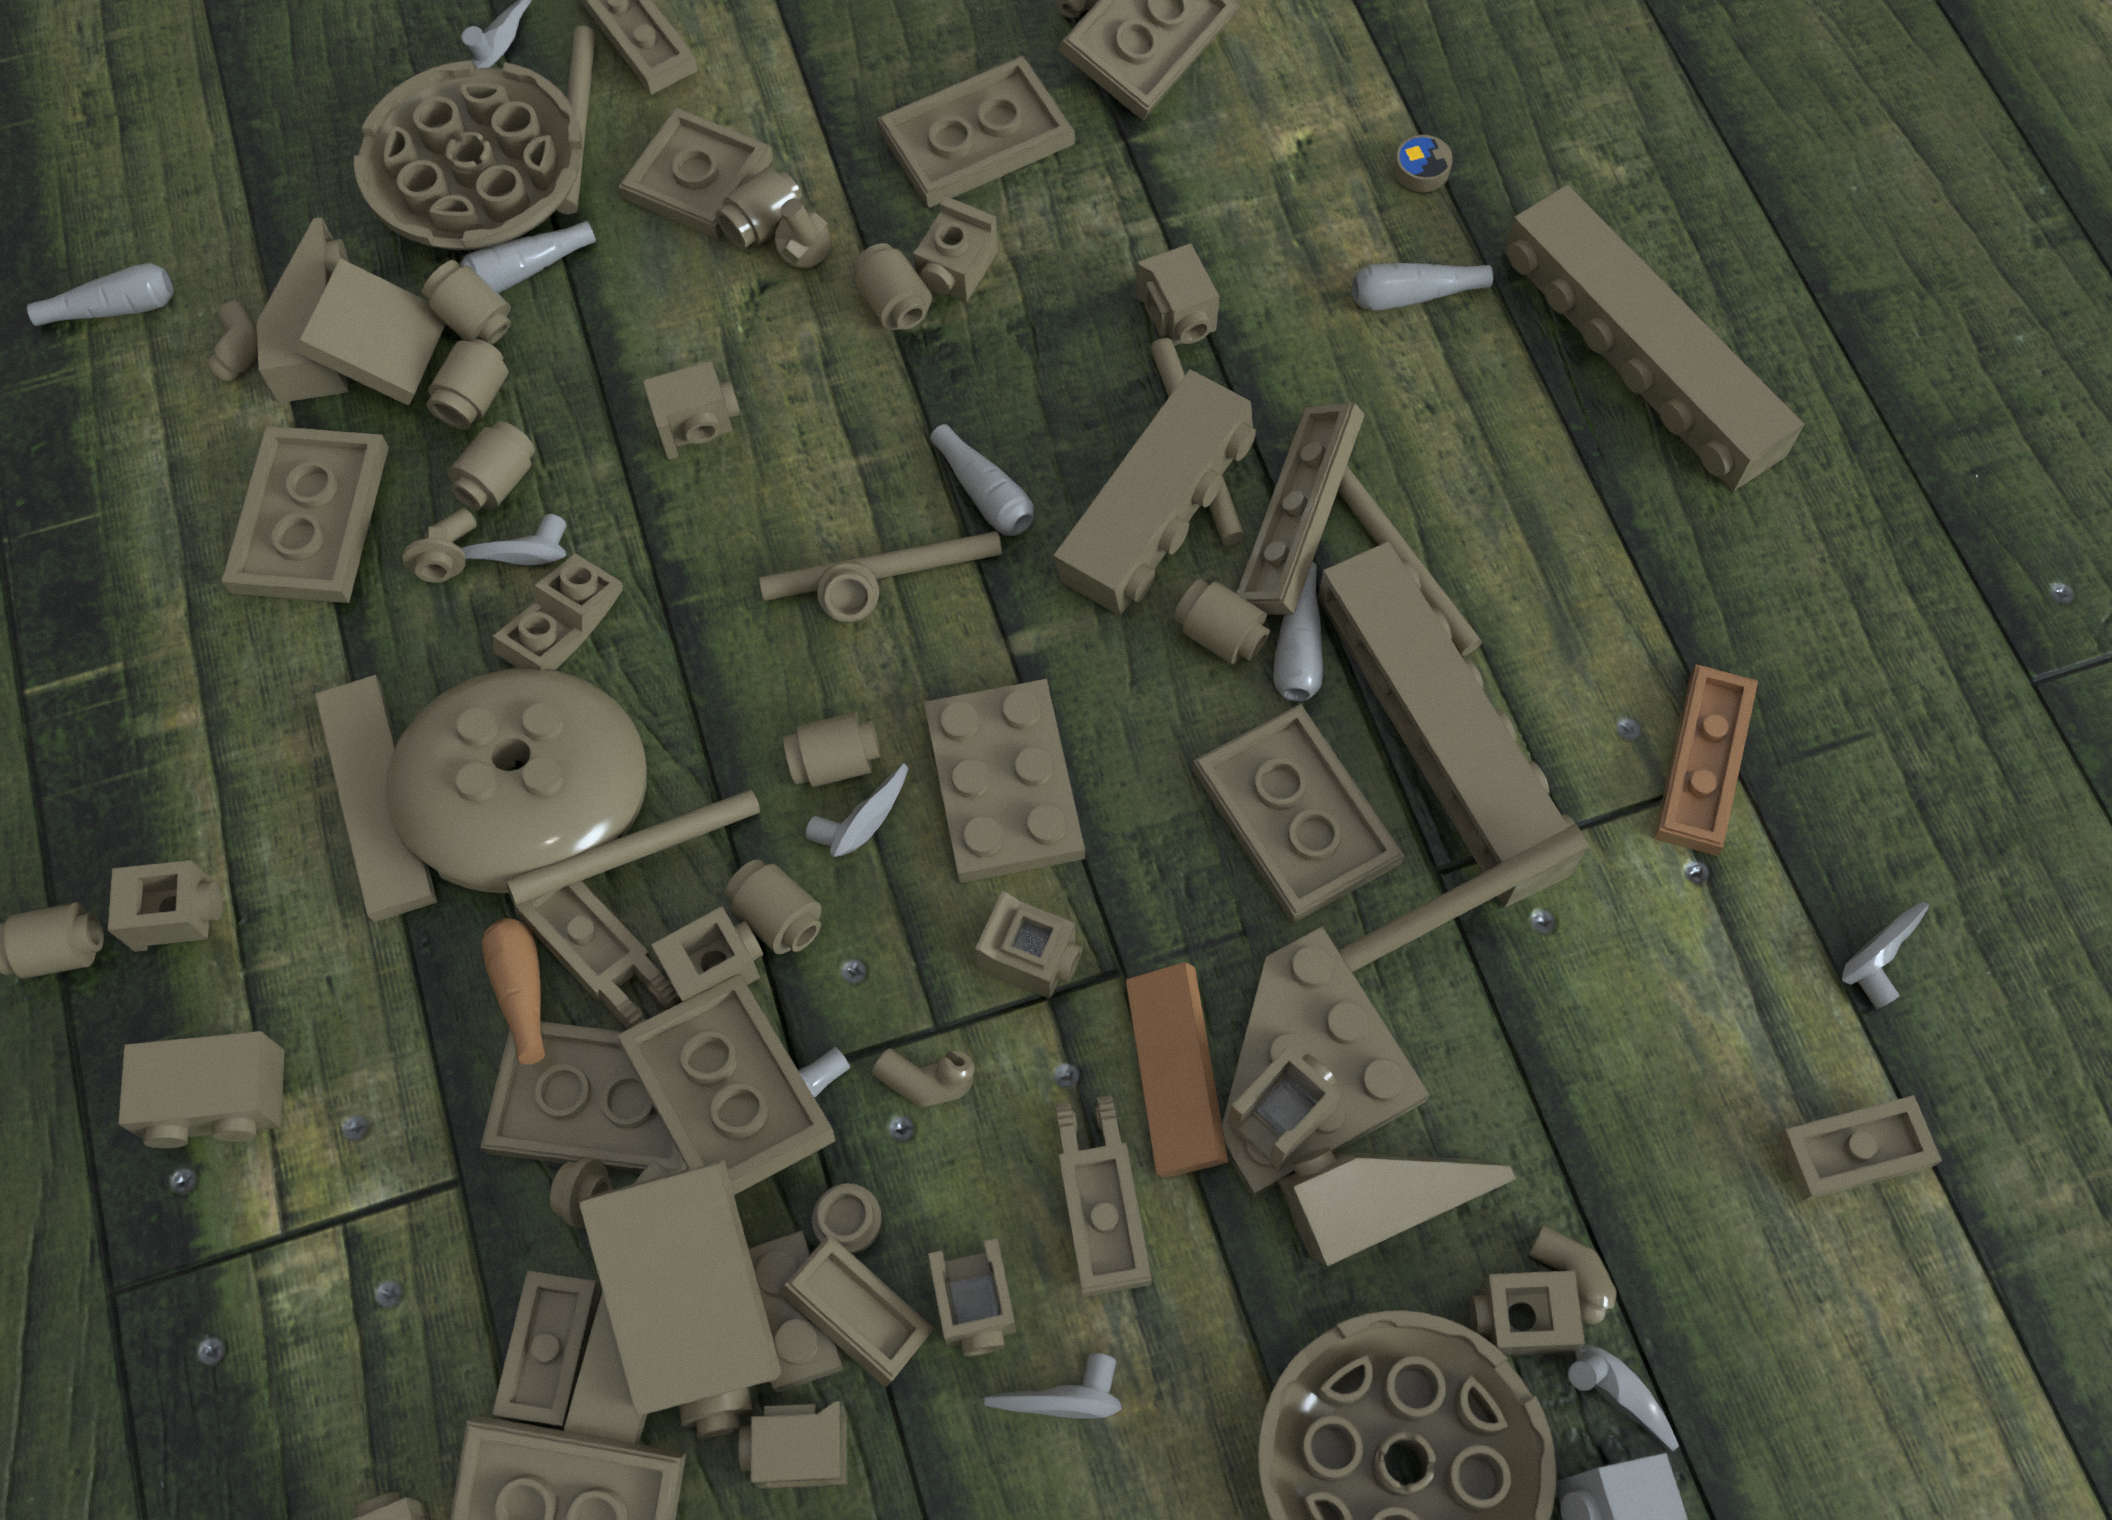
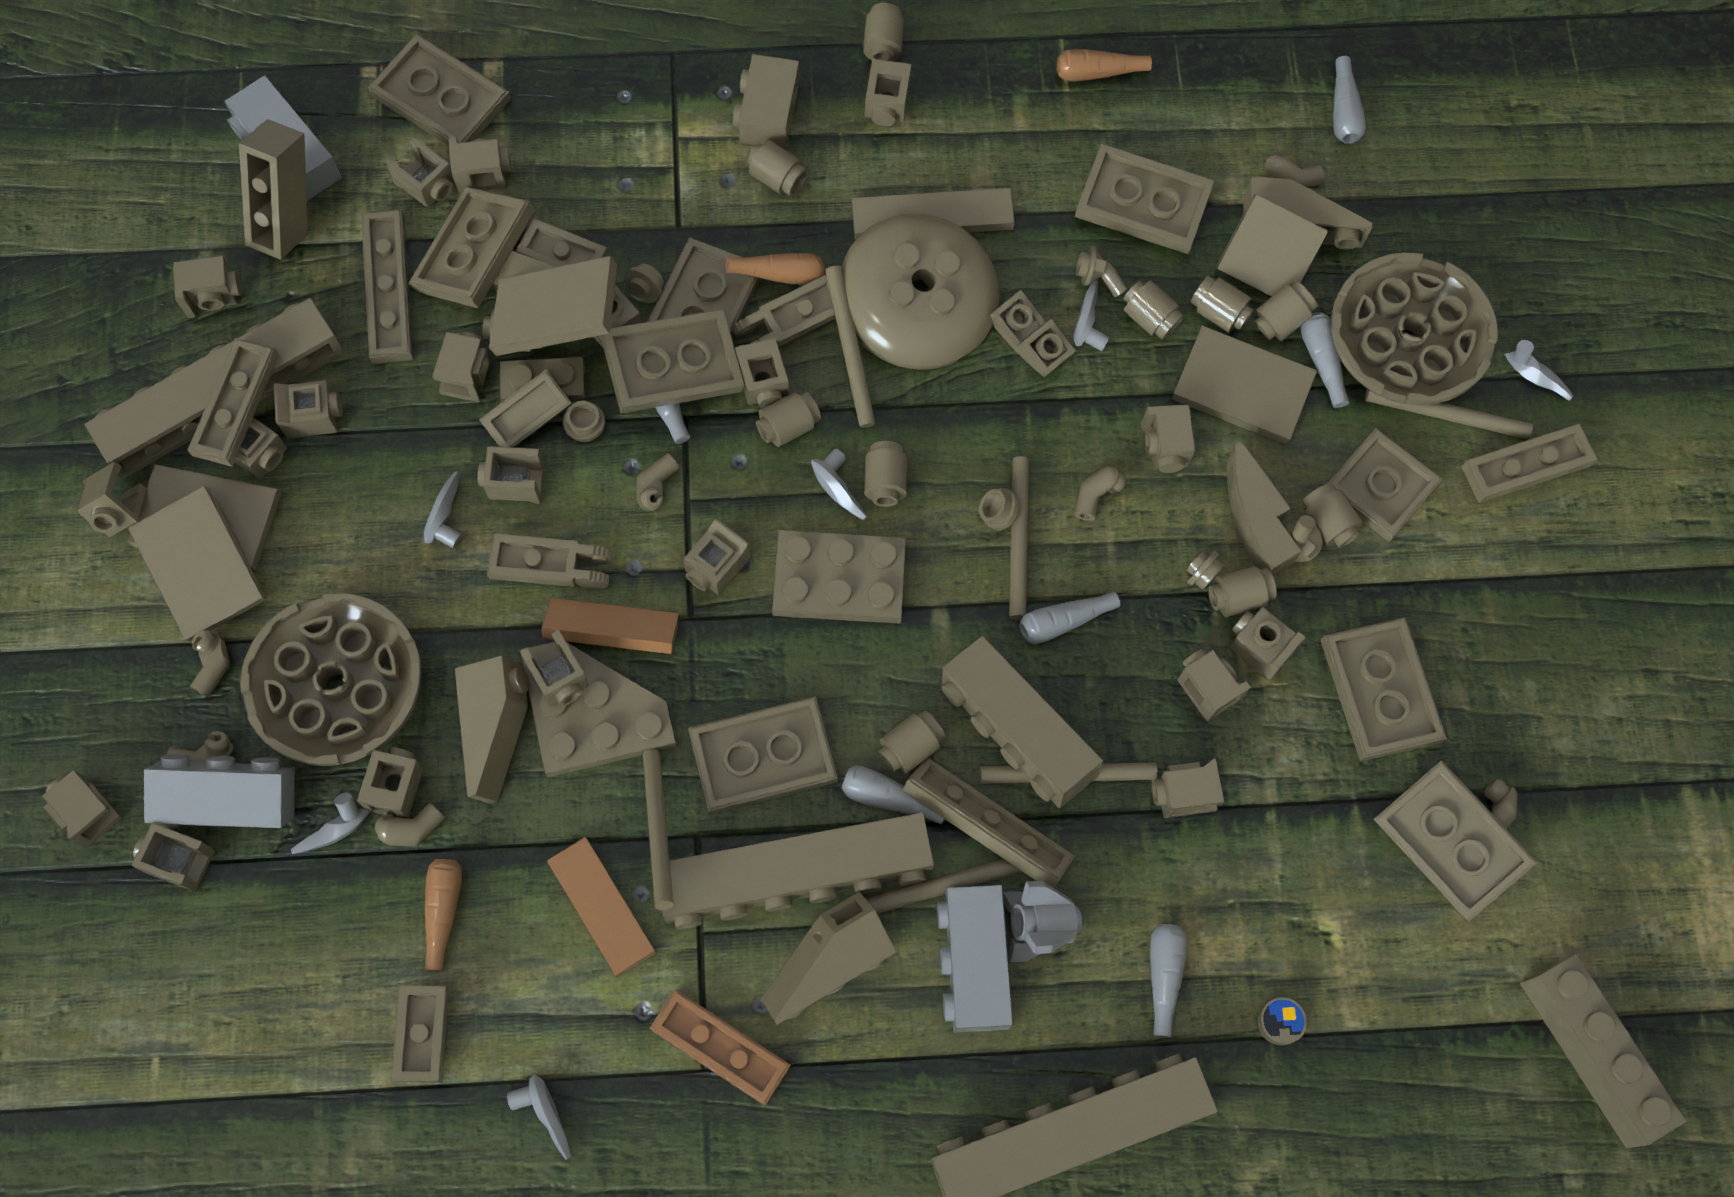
camera: 100 degrees right, 5 degrees up
none -> medium nougat piece [424,859,462,971]
none -> medium nougat tile [547,837,656,978]
none -> dark tan brick [747,140,809,197]
none -> dark tan slope [761,892,896,1025]
none -> light grey brick [937,885,1012,1033]
none -> light grey brick [1002,881,1082,962]
none -> medium nougat piece [1057,49,1152,82]
none -> dark tan arm [1075,466,1126,521]
none -> dark tan tile [1171,326,1317,445]
none -> dark tan brick [1177,648,1251,722]
none -> dark tan plate [1185,550,1225,590]
none -> dark tan slope [1227,441,1301,577]

